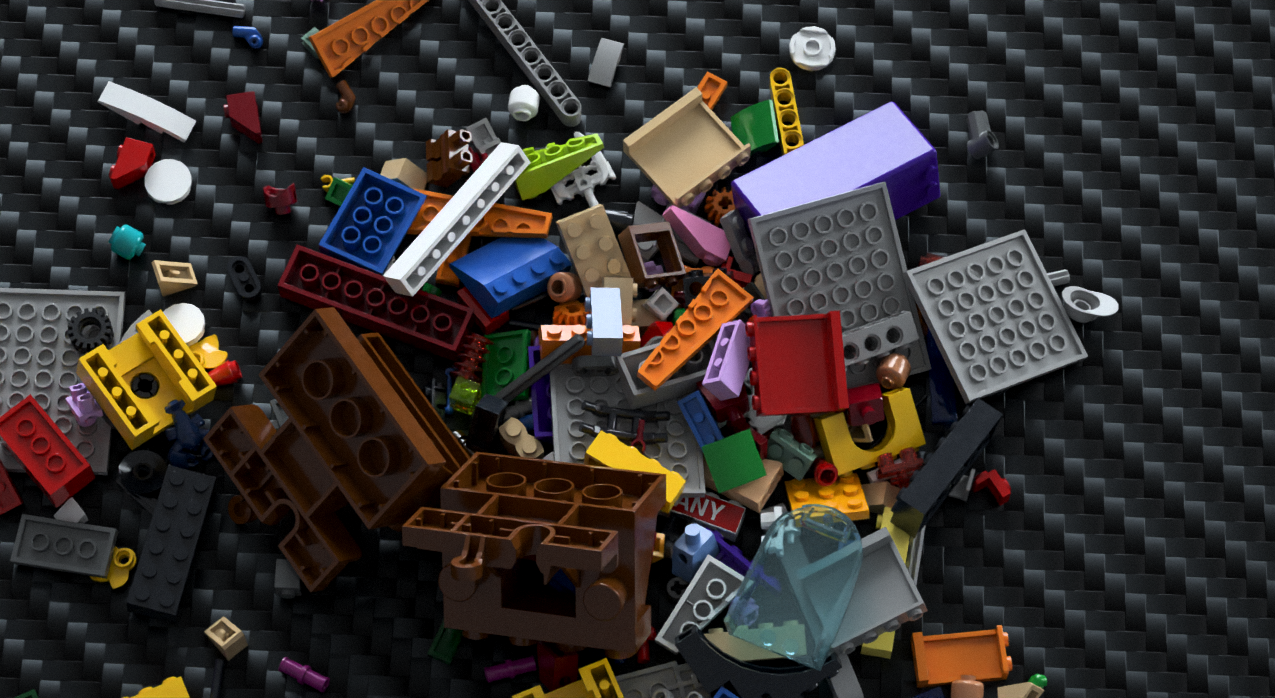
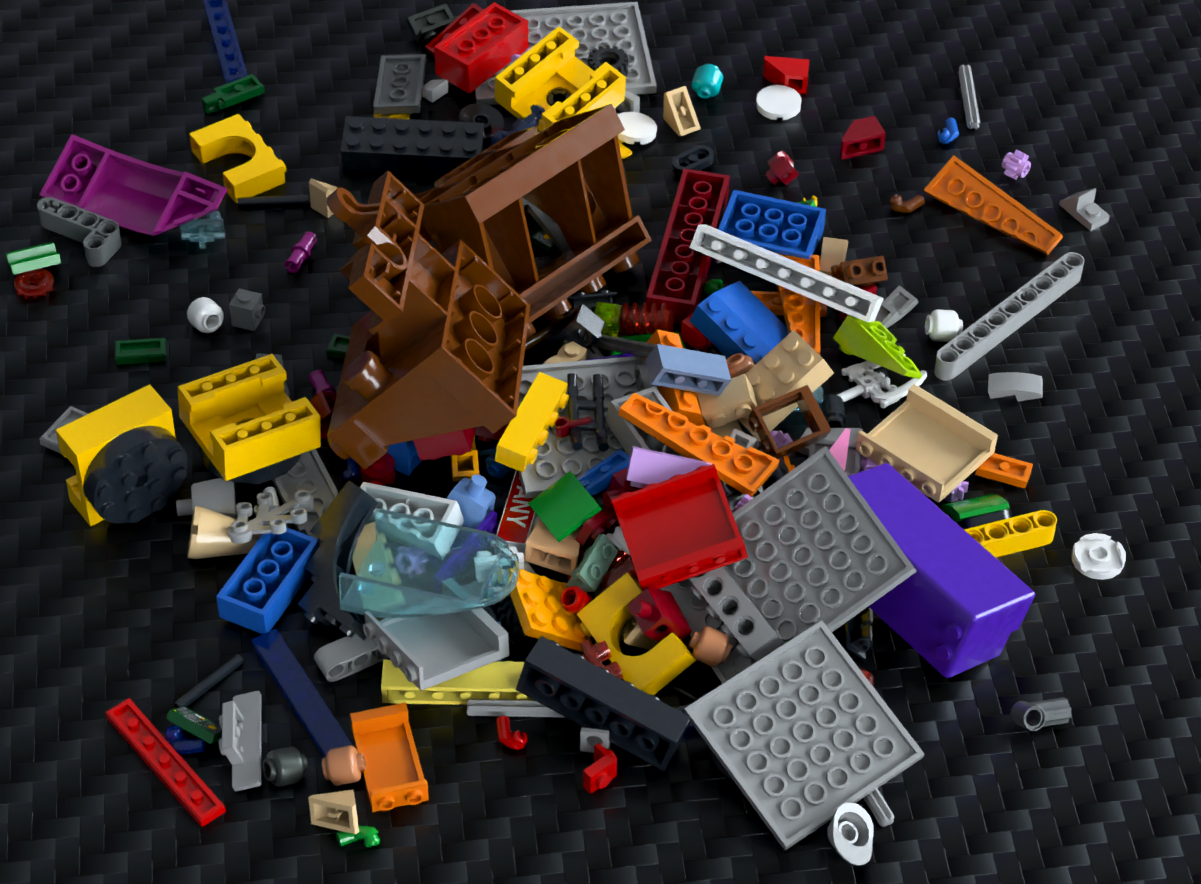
camera: 80 degrees right, 20 degrees down
white slope [98,82,196,143] -> none
none -> red arm [496,716,528,750]

